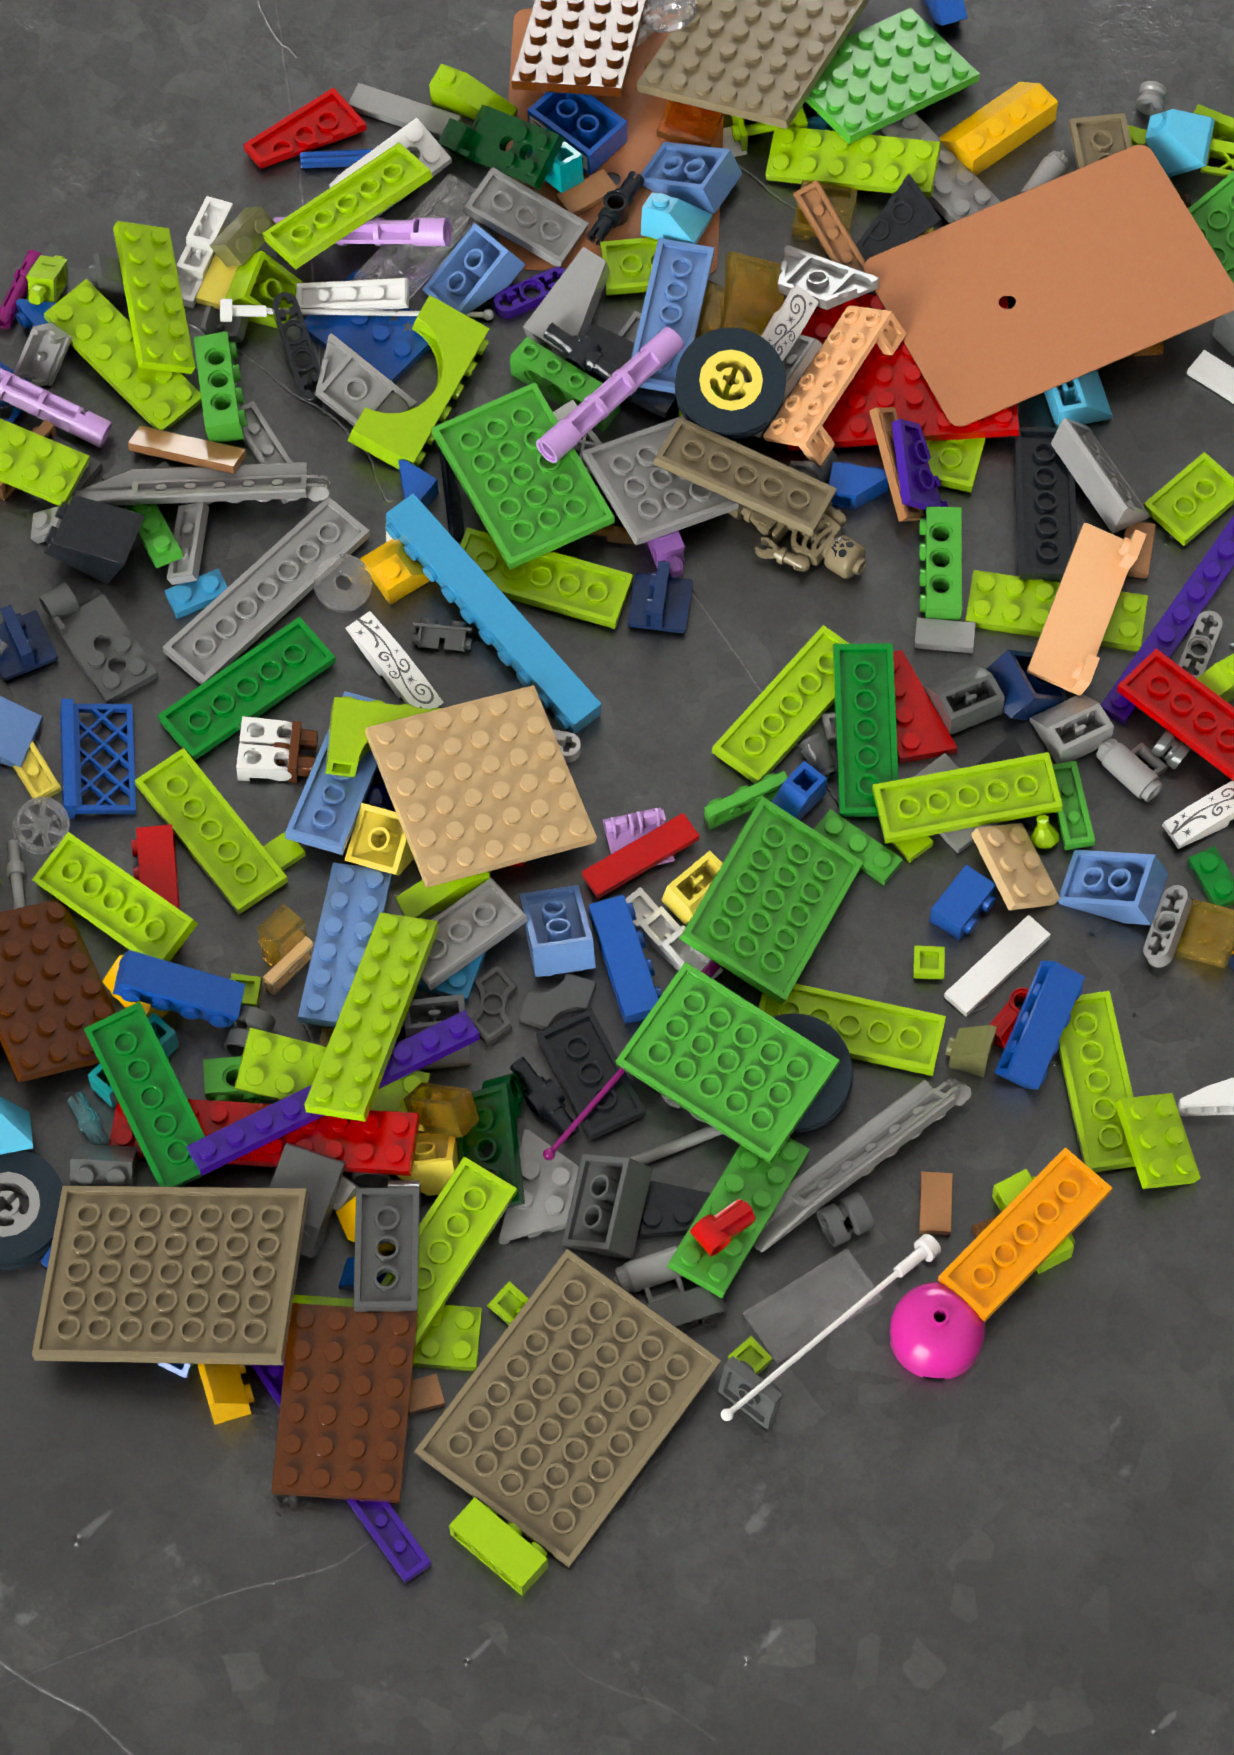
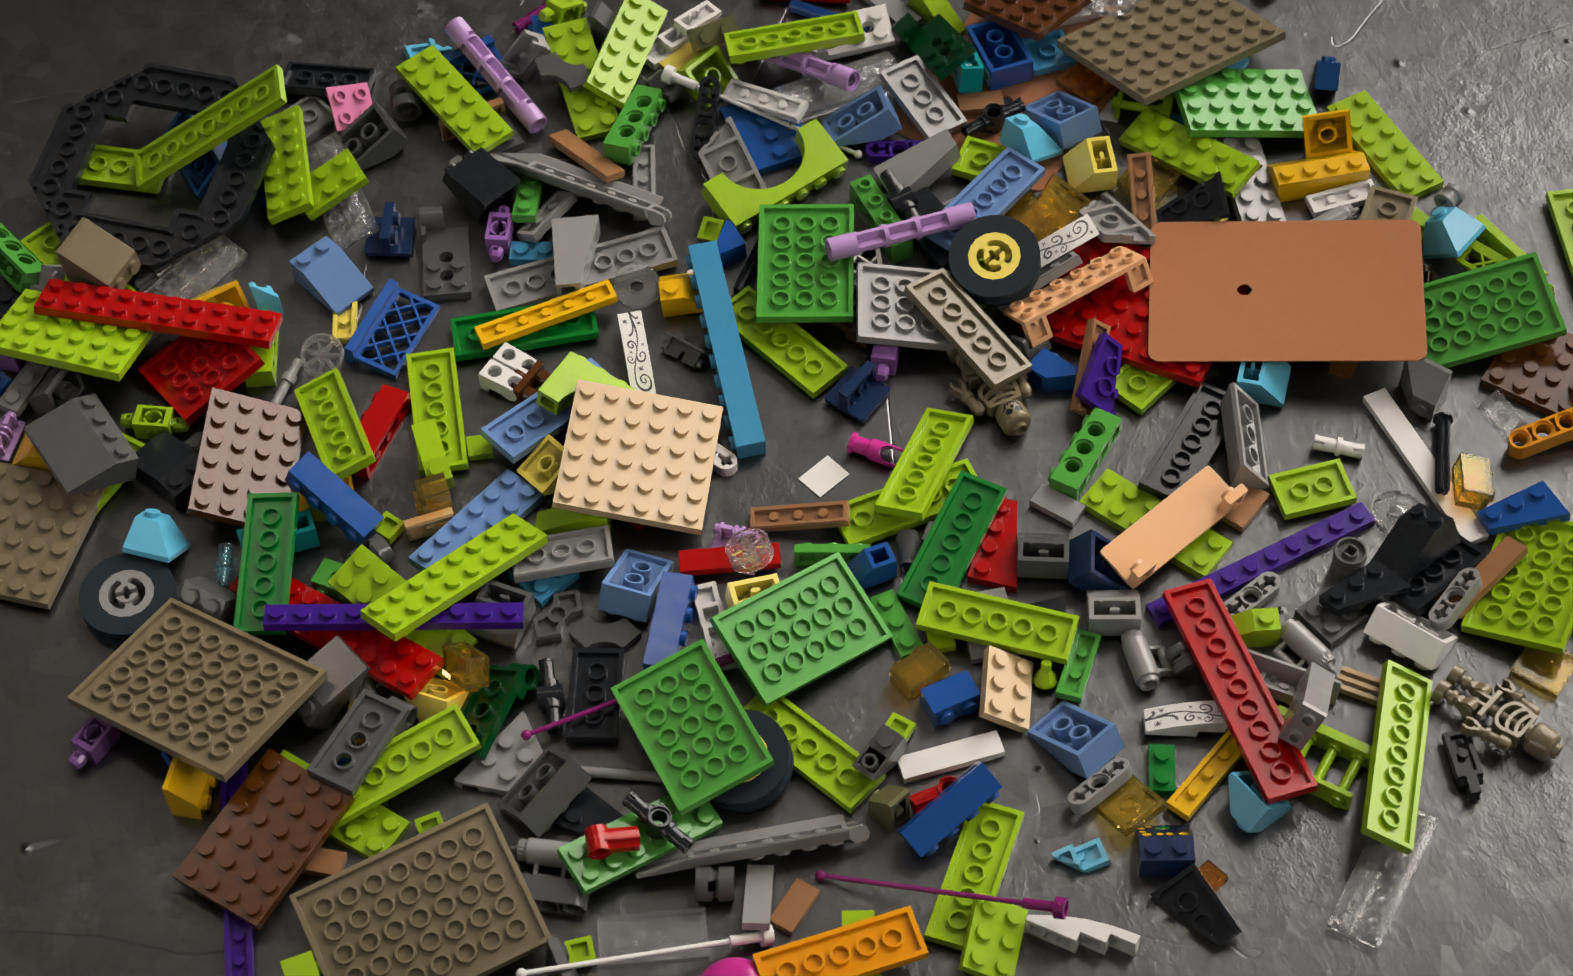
camera: 30 degrees right, 10 degrees down
none -> medium lavender piece [68,716,121,770]
none -> lime slope [411,418,455,494]
none -> yellow plate [474,279,618,350]
none -> medium lavender piece [485,205,515,262]
none -> dark grey tile [534,52,589,92]
none -> light grey slope [551,215,601,297]
none -> black pin [622,791,695,854]
none -> lime plate [697,216,726,242]
none -> clear wheel [725,528,774,573]
none -> light grey tile [742,865,774,930]
none -> medium nougat tile [749,500,850,533]
none -> white sticker [798,455,849,497]
none -> magenta piece [815,870,1069,920]
none -> dark pink piece [847,432,904,468]
none -> dark grey slope [852,723,909,781]
none -> lime plate [875,407,974,521]
none -> clear yellow brick [890,641,950,703]
none -> dark azure plate [1021,28,1077,77]
none -> medium azure slope [1052,837,1111,873]
none -> light yellow slope [1062,136,1118,194]
none -> yellow slope [1302,109,1353,159]
none -> white plate [1305,179,1374,218]
none -> white pin [1312,434,1365,460]
none -> lime plate [1326,90,1444,198]

